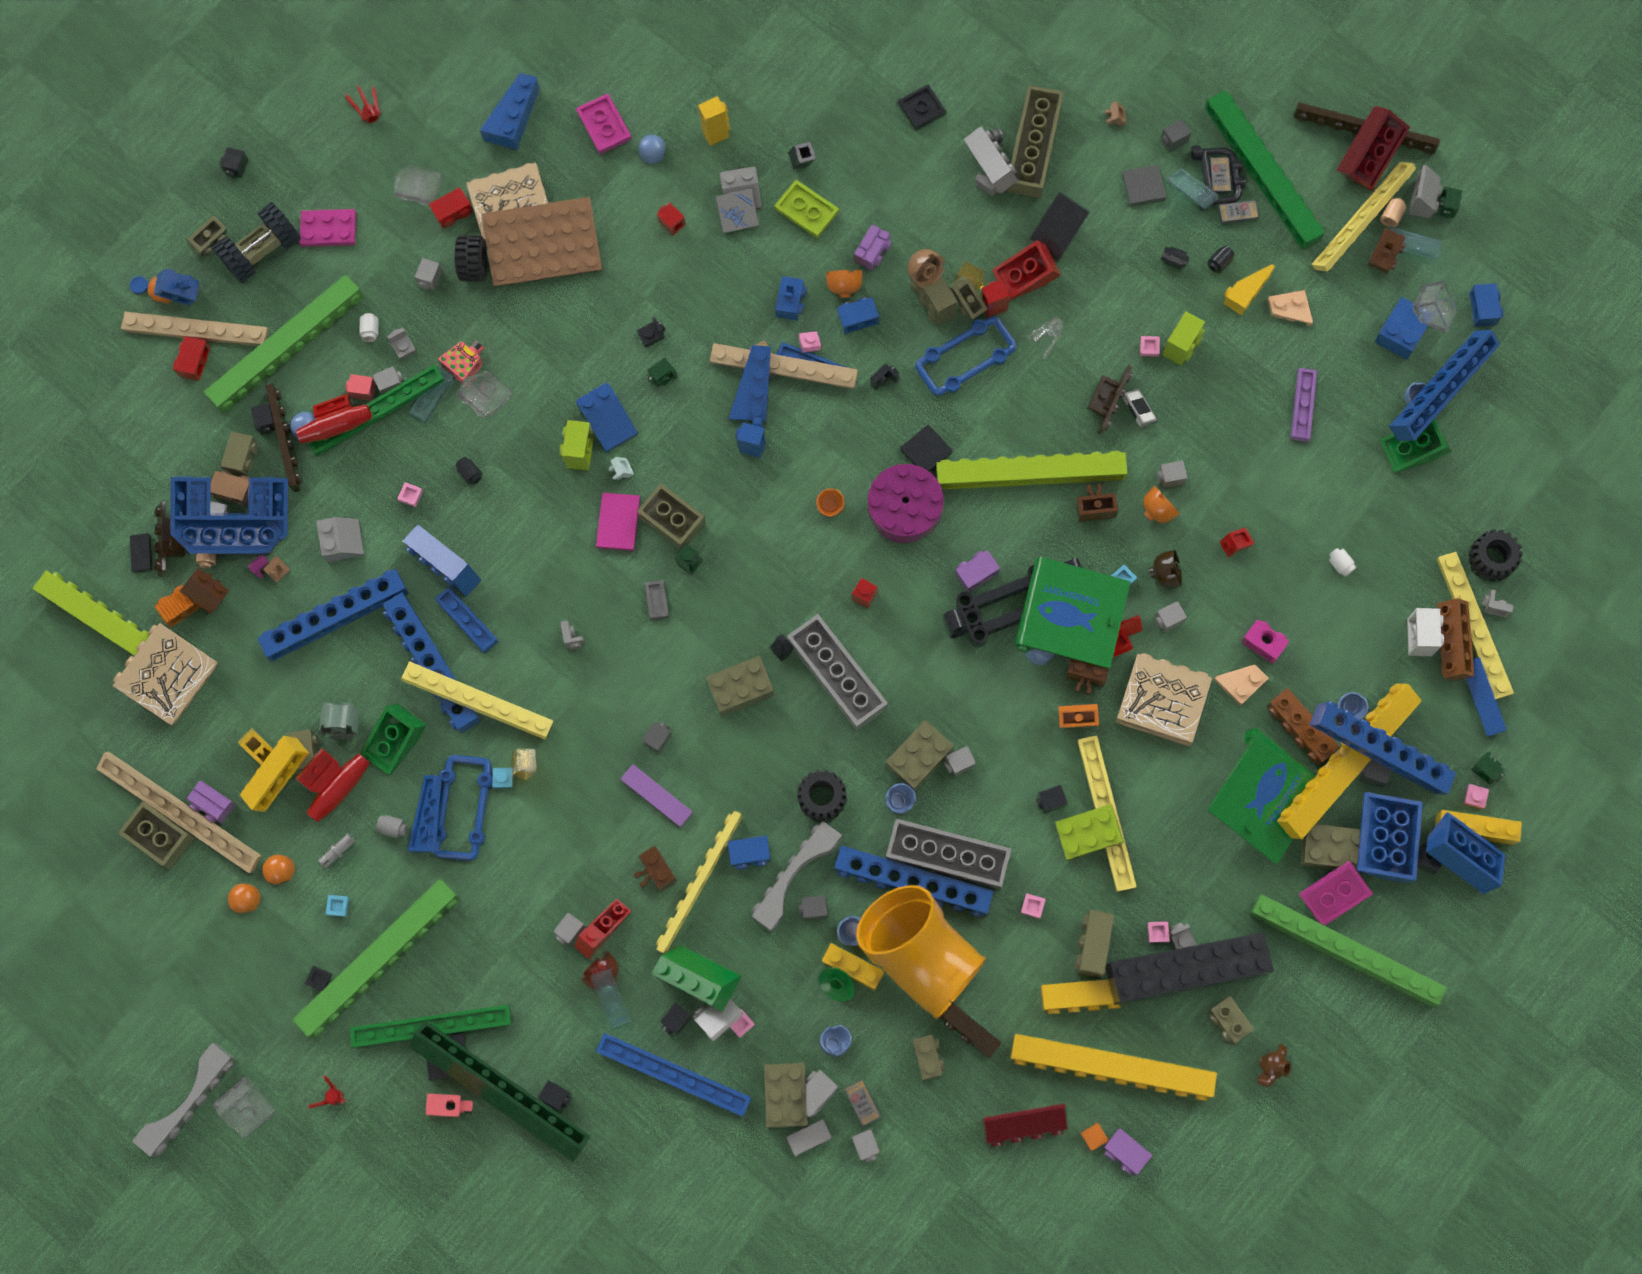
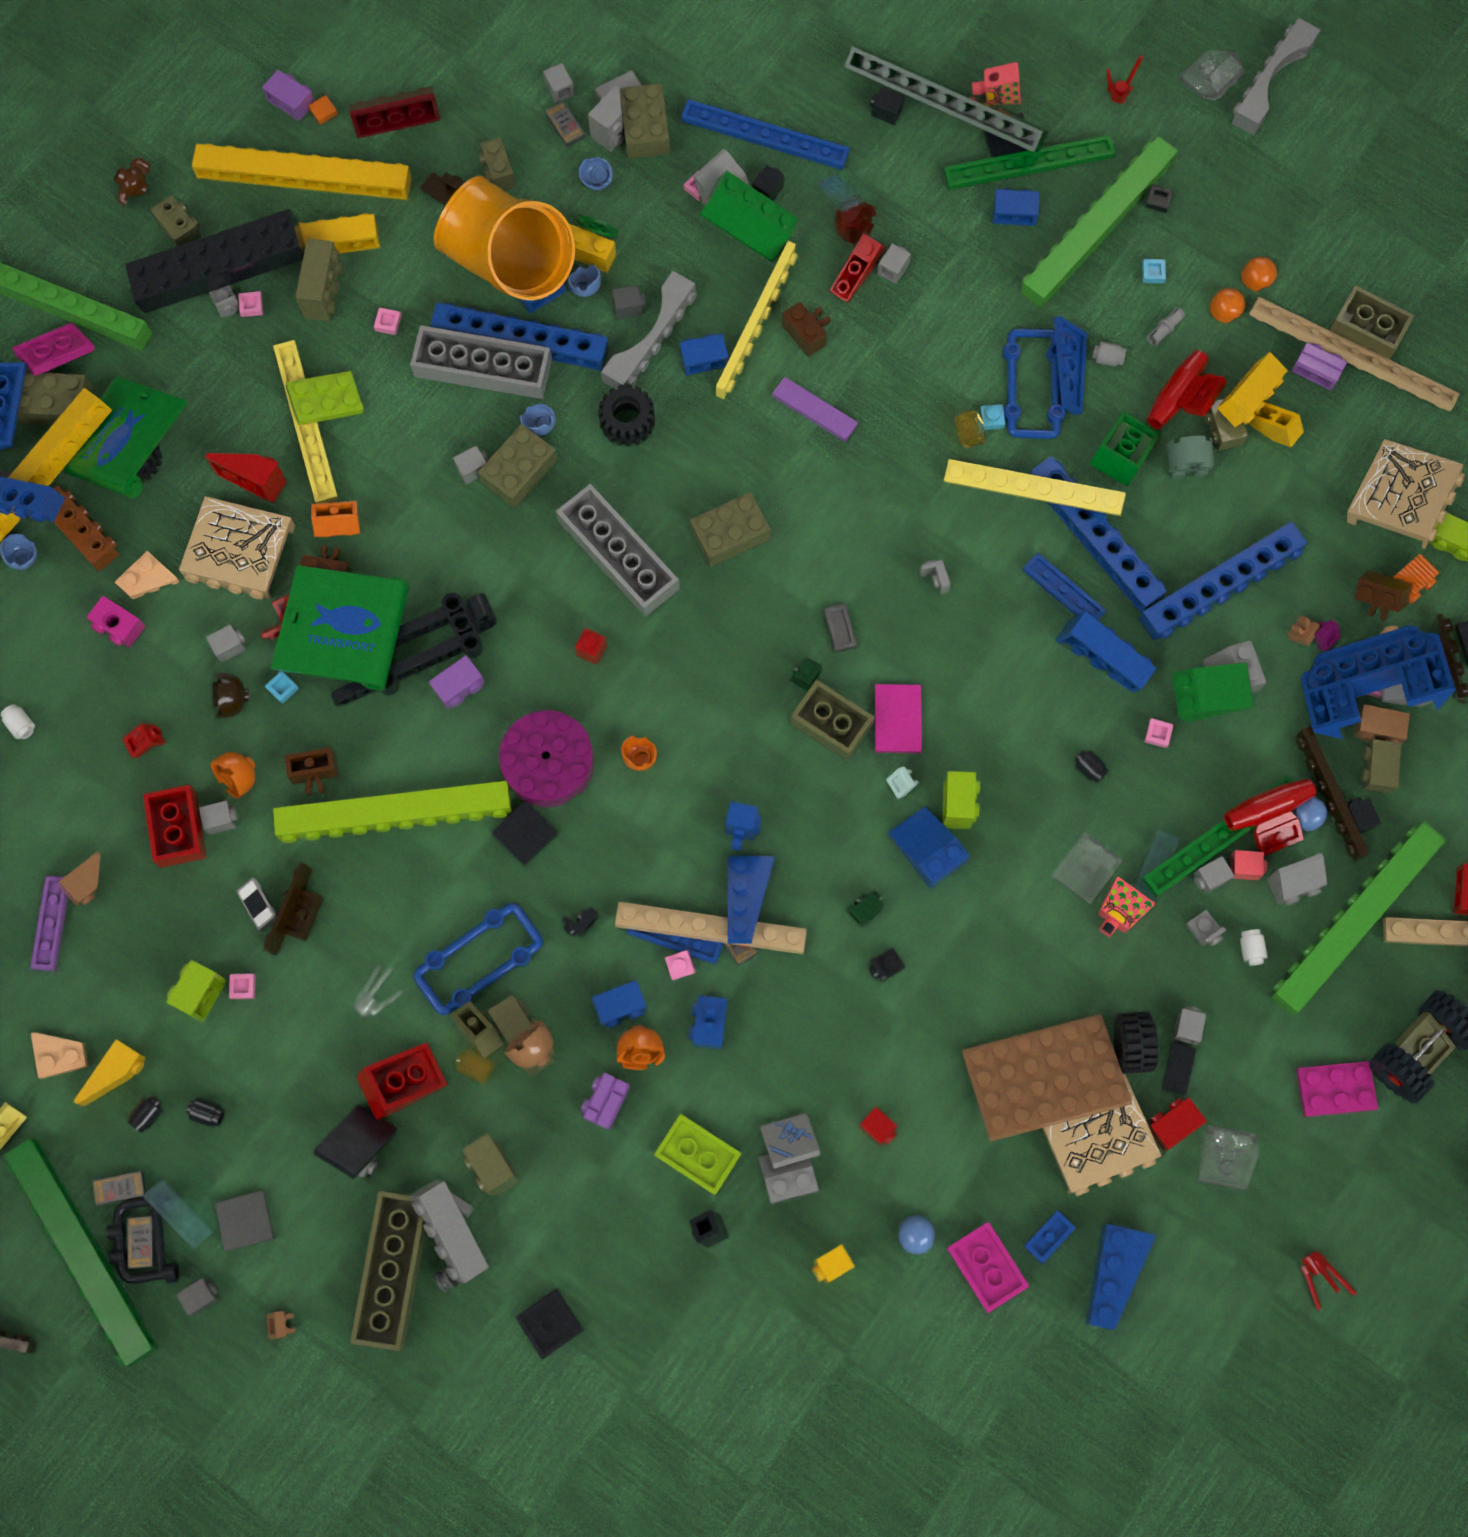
camera: 170 degrees right, 0 degrees up
dark grey brick [642,721,672,754] -> none
black plate [770,634,794,662] -> none
red brick [981,280,1011,318] -> none
black brick [1036,785,1068,814] -> none
none -> medium nougat slope [58,852,100,907]
none -> red brick [143,785,207,868]
none -> red slope [205,453,286,504]
none -> olive brick [462,1133,521,1197]
none -> blue brick [992,188,1039,226]
none -> blue plate [1023,1210,1076,1264]
none -> black tile [1161,1042,1196,1096]
none -> green slope [1172,662,1255,723]
none -> light grey slope [1266,853,1327,906]

